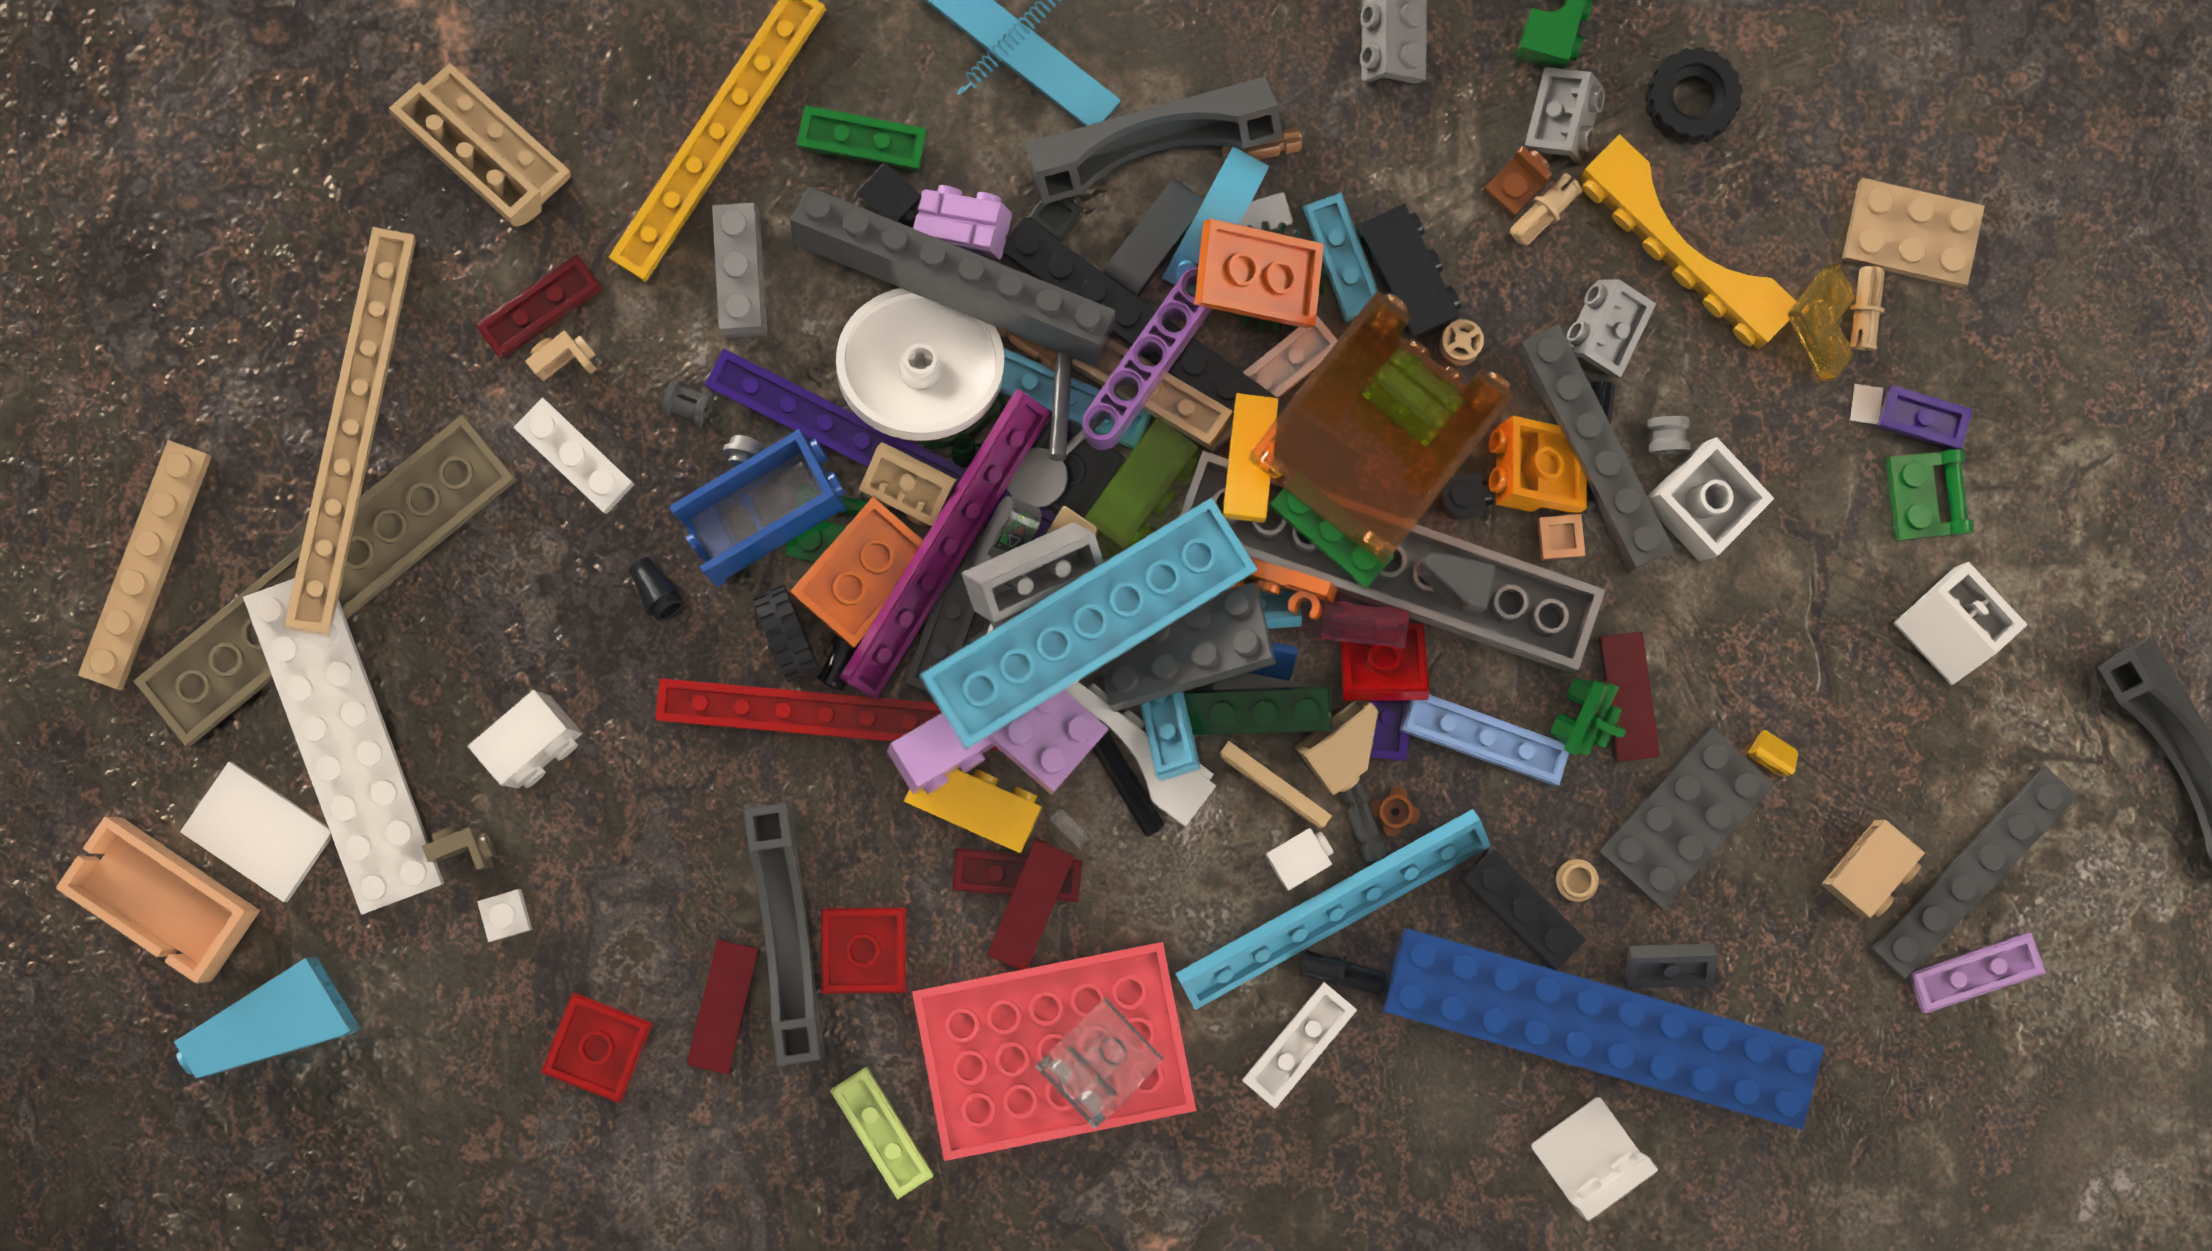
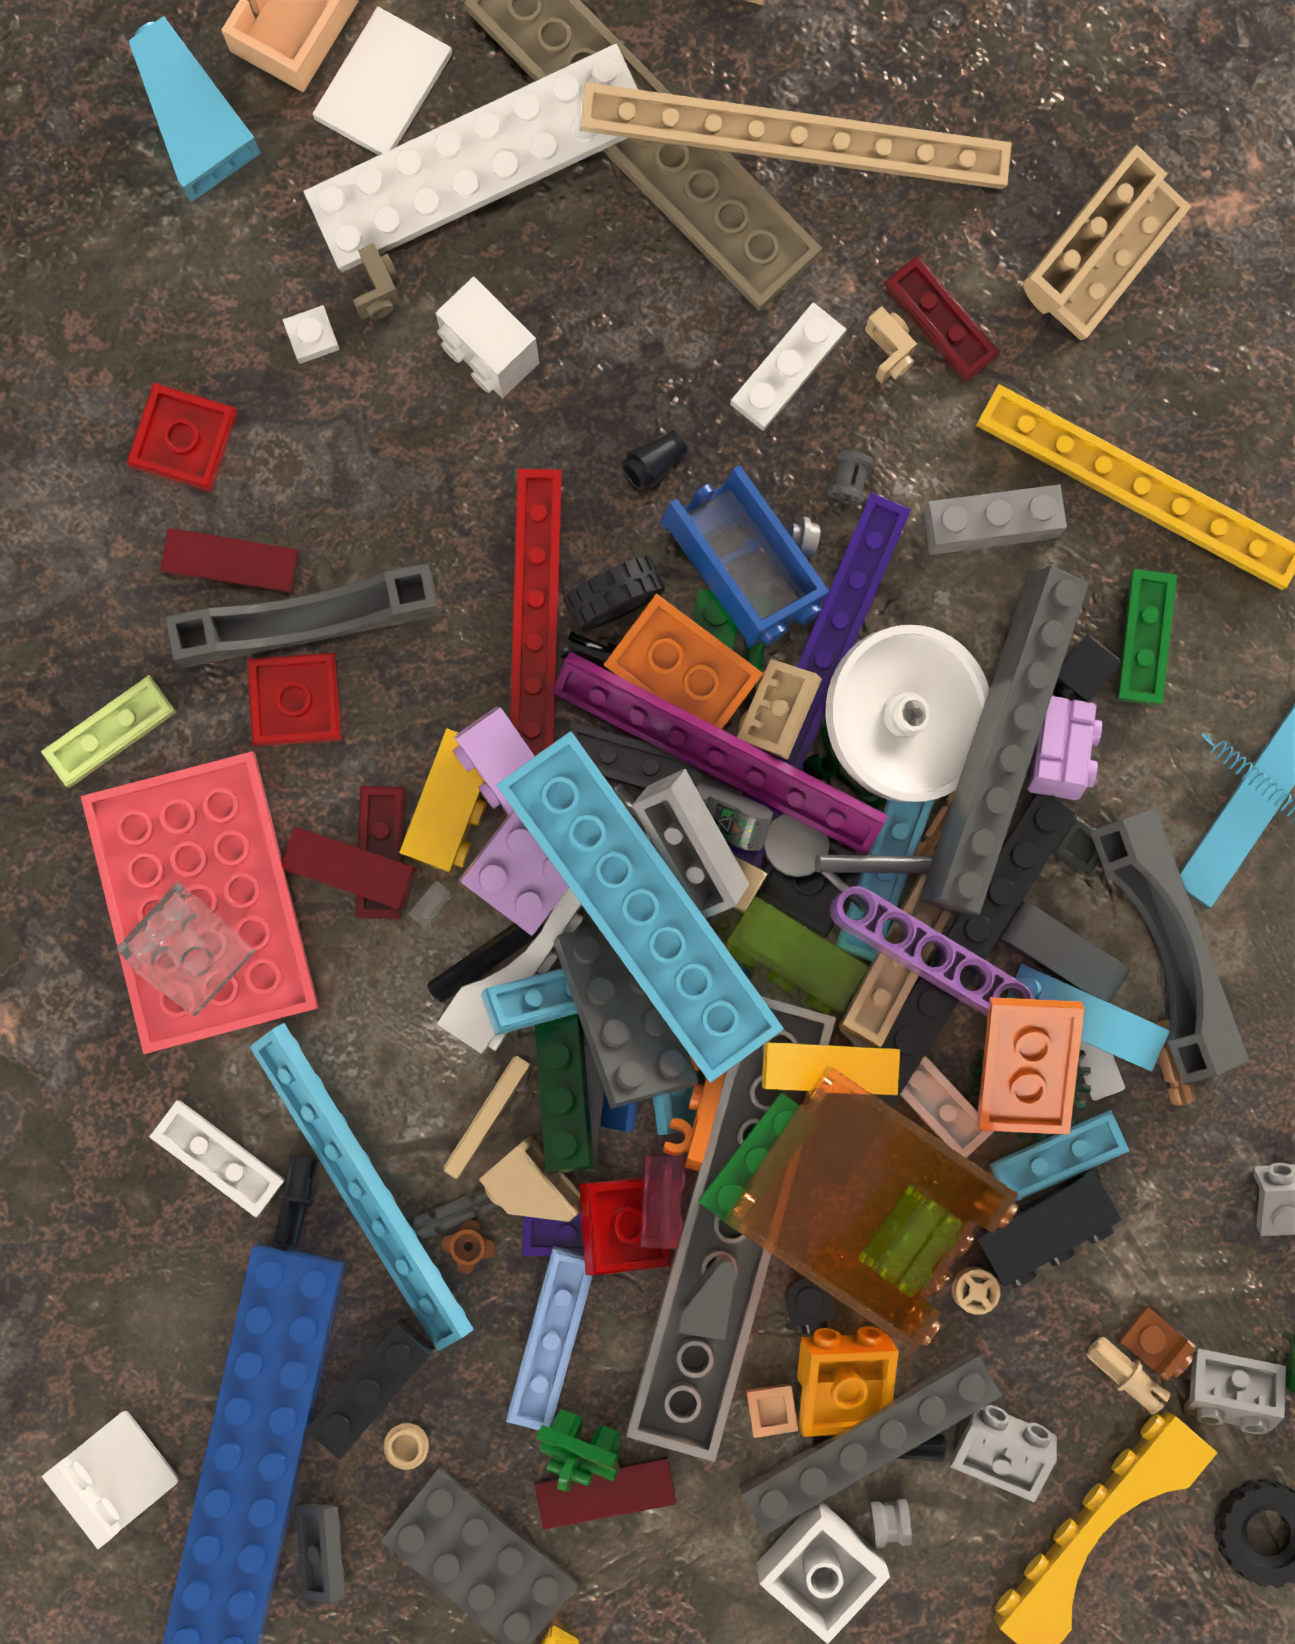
camera: 80 degrees right, 0 degrees up
white brick [1264,828,1334,891] -> none

